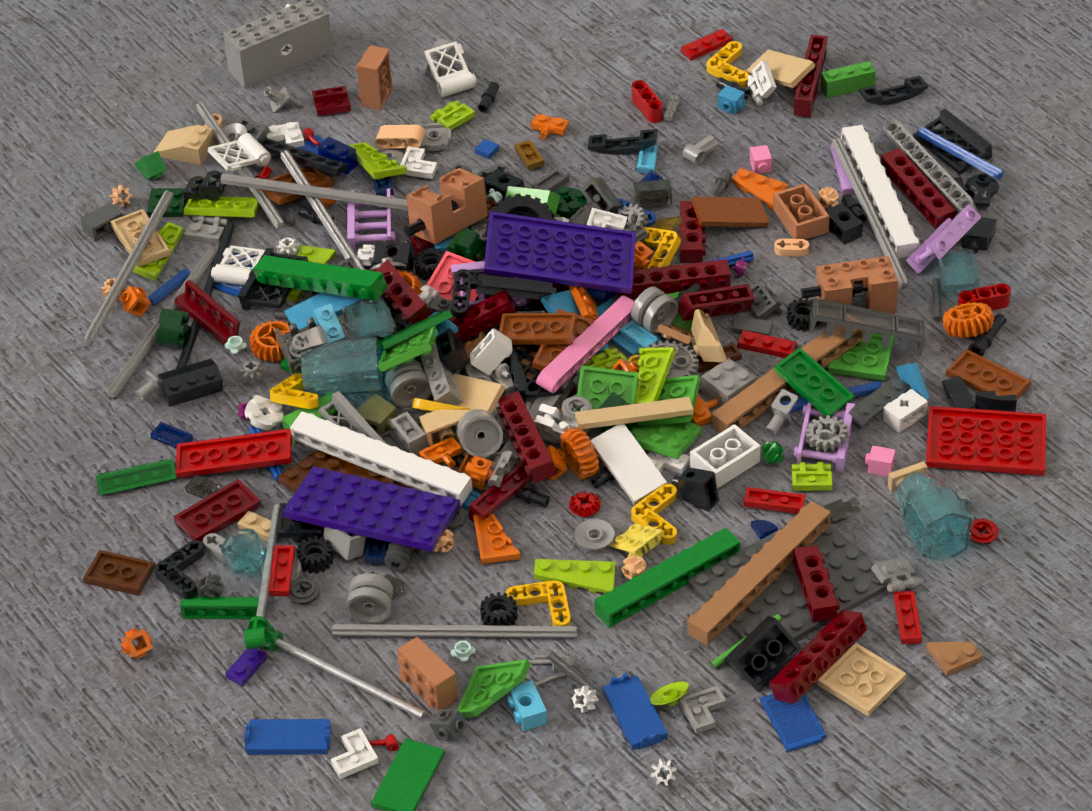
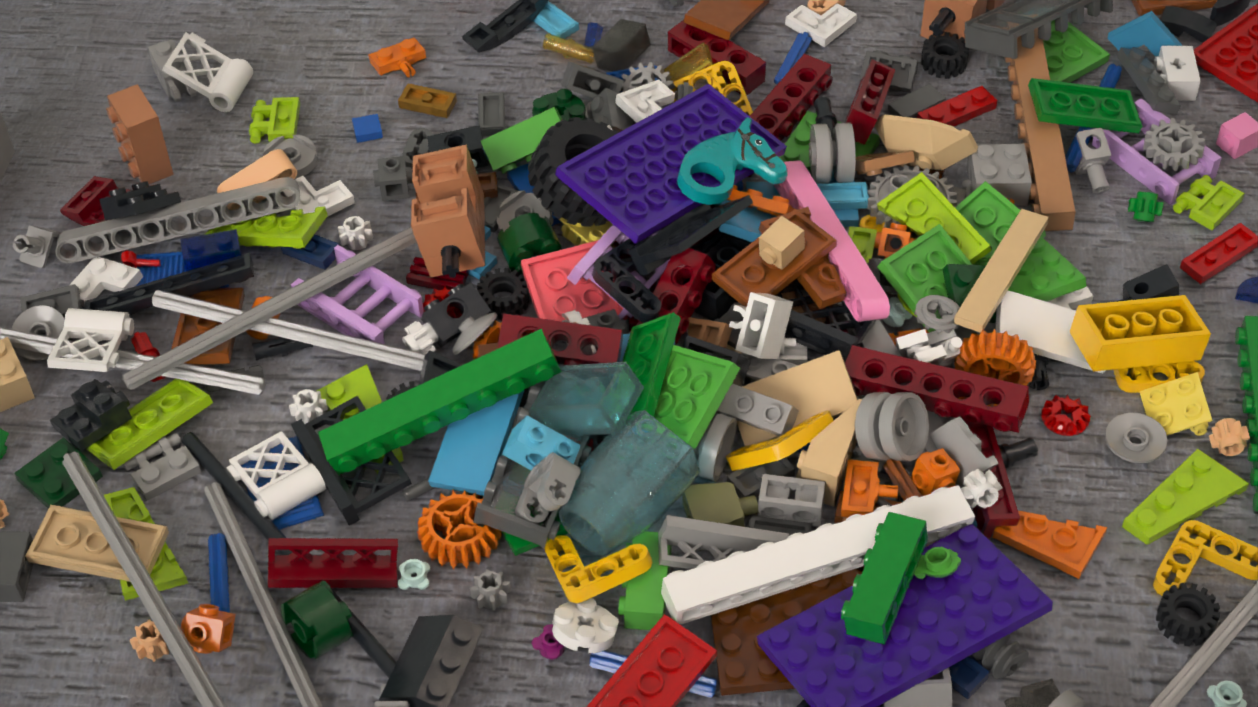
camera: 50 degrees left, 5 degrees up
black pin [478,82,500,113] -> none
white brick [690,424,760,489] -> none
magenta plate [733,257,748,278] -> none
none -> light grey beam [55,177,300,264]
none -> black plate [99,181,181,220]
none -> white gear [338,216,373,250]
none -> clear yellow pin [543,33,596,64]
none -> teal animal [677,117,788,205]
none -> tan brick [759,216,805,270]
none -> white plate [785,3,857,47]
none -> green brick [841,512,928,645]
none -> bright green animal [914,547,961,579]
none -> white gear [961,469,1002,509]
none -> yellow brick [1070,295,1211,372]

